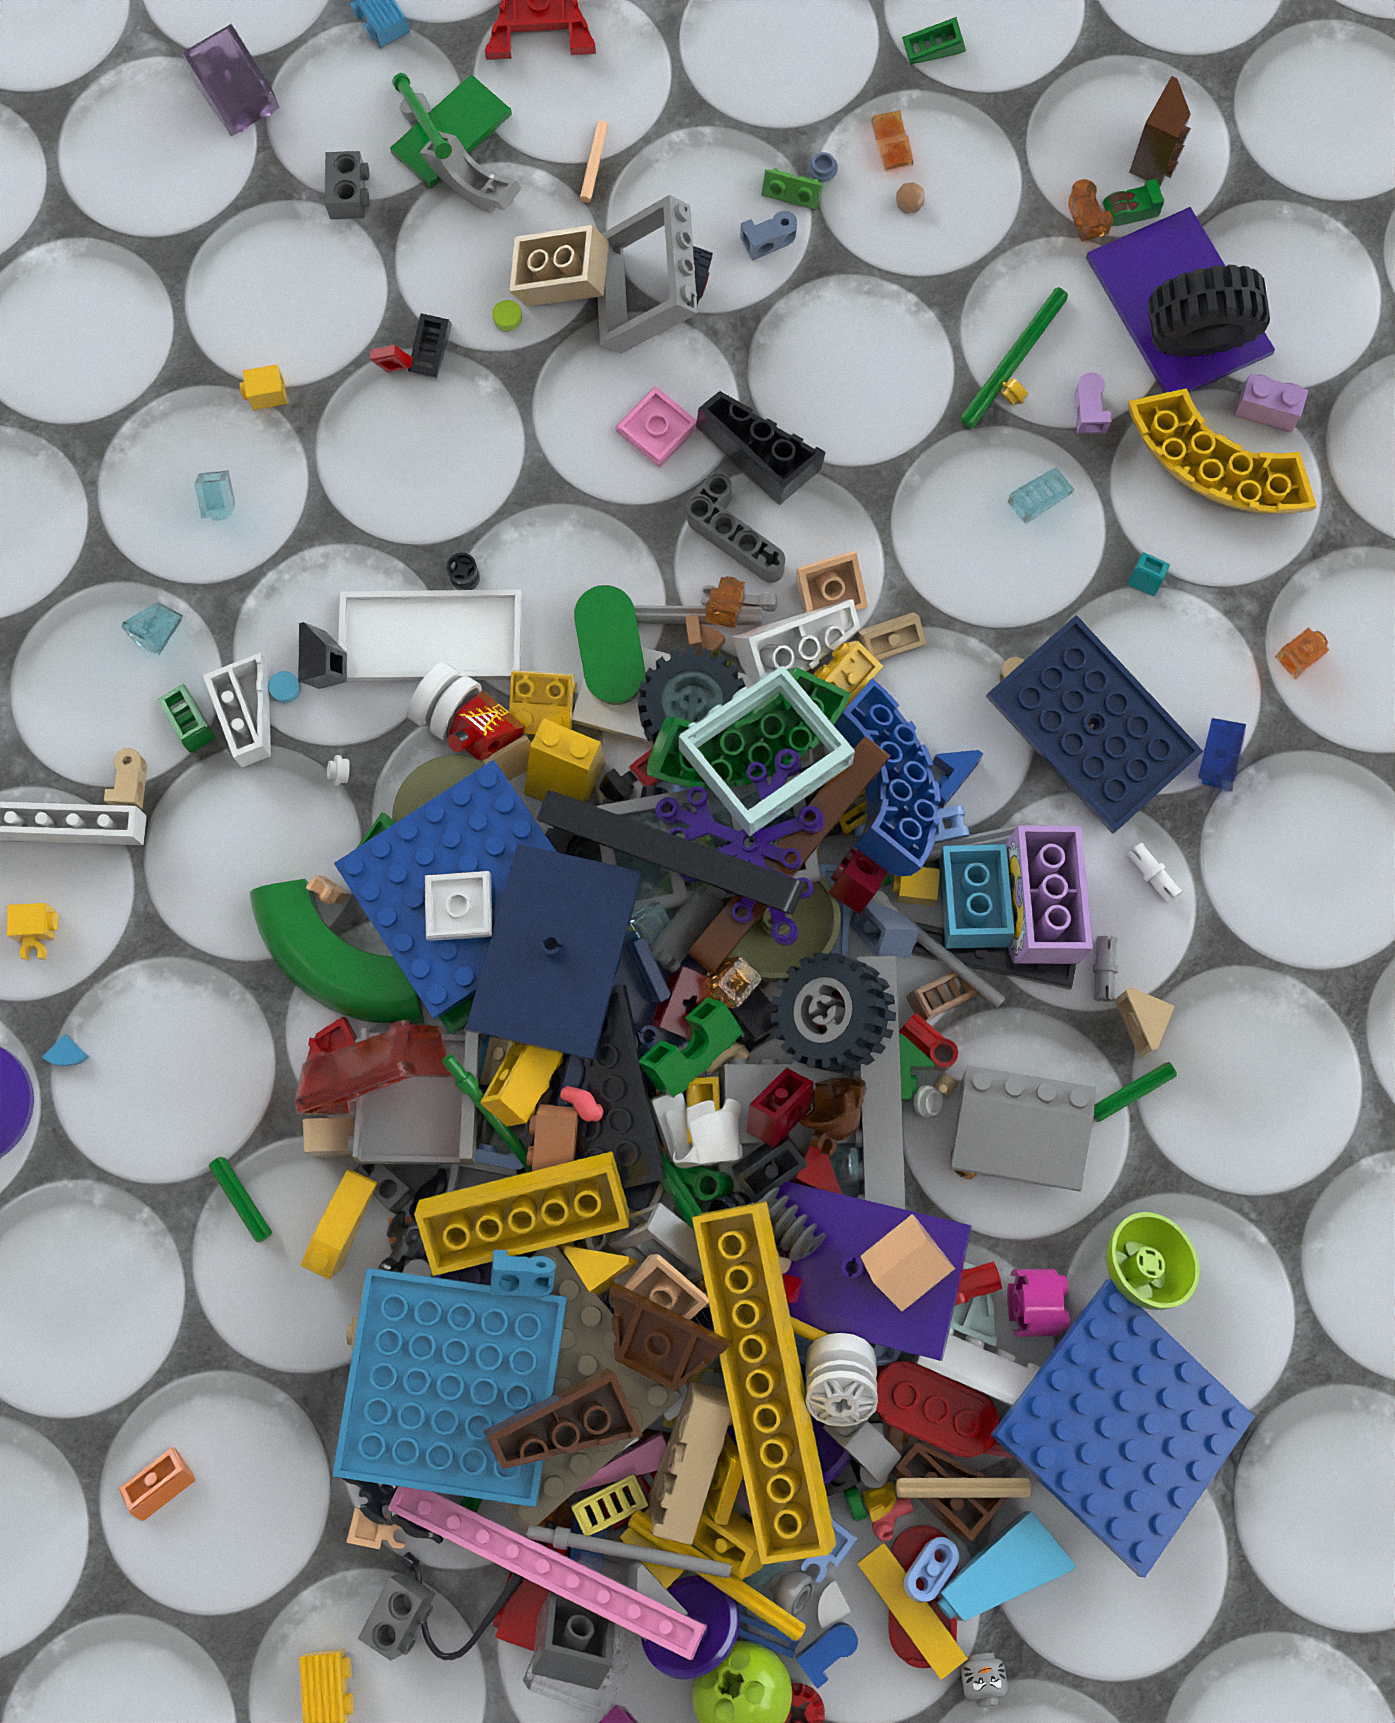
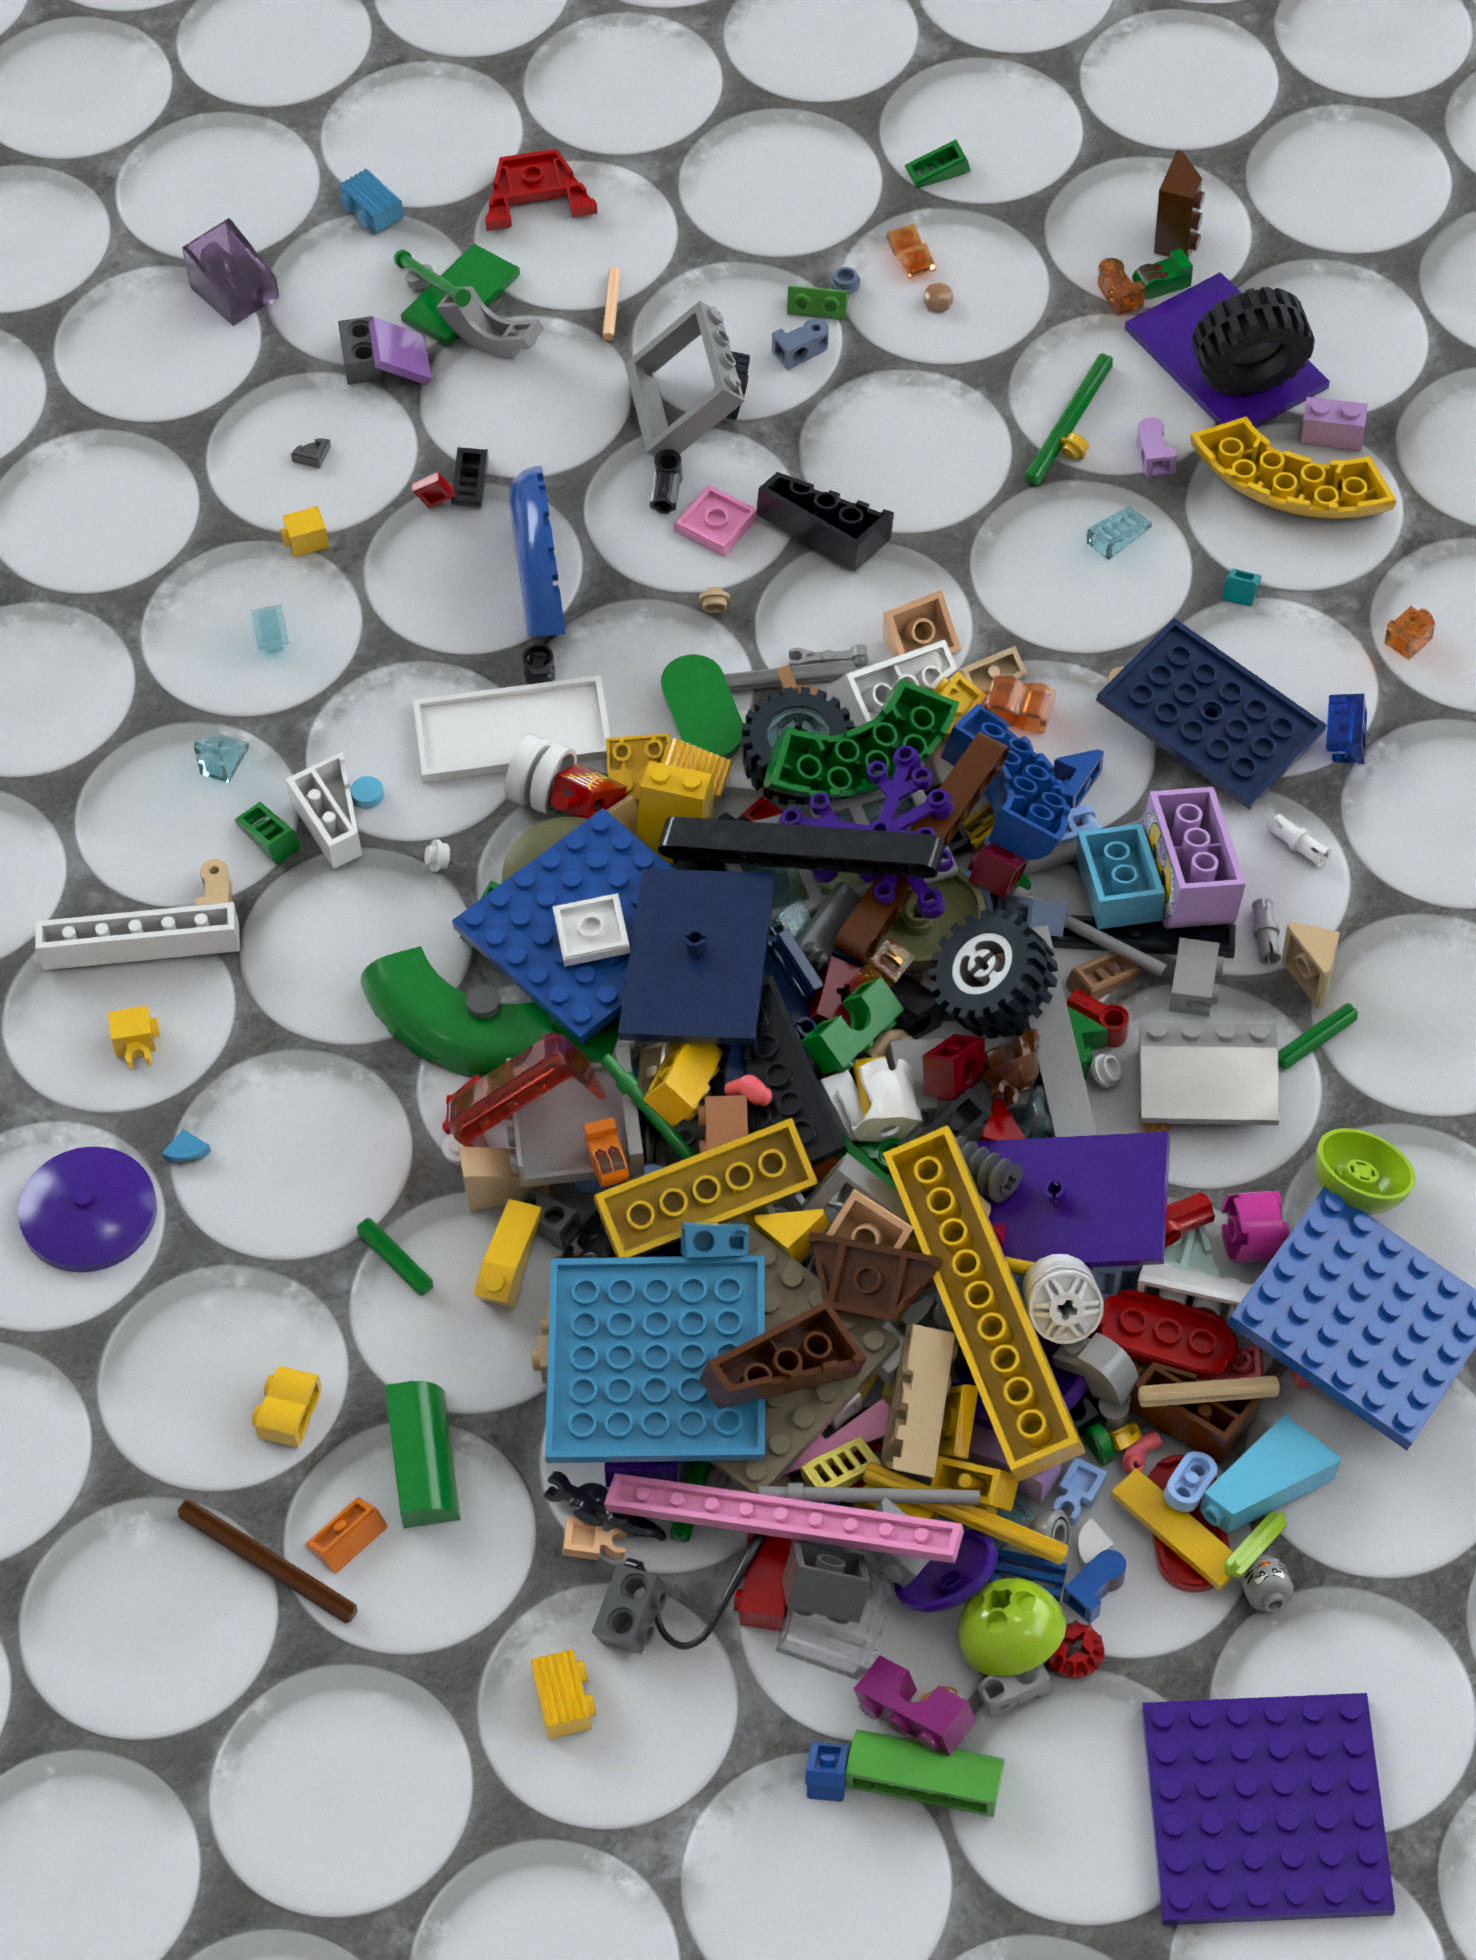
camera: 10 degrees left, 20 degrees down
black slope [298,622,347,689] -> none
light nougat plate [306,875,350,905] -> none
lime tile [492,300,522,331] -> none
tan brick [509,225,609,307] -> none
light aqua window [679,665,855,836] -> none
dark grey beam [686,472,785,583] -> none
clear orange brick [706,576,745,628] -> none
light nougat slope [860,1214,955,1311] -> none
yellow brick [892,867,940,906] -> none
tan hand [933,1072,959,1097] -> none
none -> reddish brown axle [177,1499,358,1623]
none -> yellow brick [252,1366,322,1448]
none -> dark grey tile [291,438,331,468]
none -> medium lavender tile [369,317,432,385]
none -> green brick [385,1381,461,1529]
none -> dark grey tile [466,985,501,1020]
none -> blue brick [509,465,566,636]
none -> orange leg [583,1117,629,1188]
none -> black piece [649,449,683,514]
none -> yellow brick [661,738,733,802]
none -> tan plate [699,587,730,613]
none -> clear orange brick [984,675,1056,734]
none -> light grey brick [1169,937,1225,1016]
none -> lime axle [1223,1511,1287,1578]

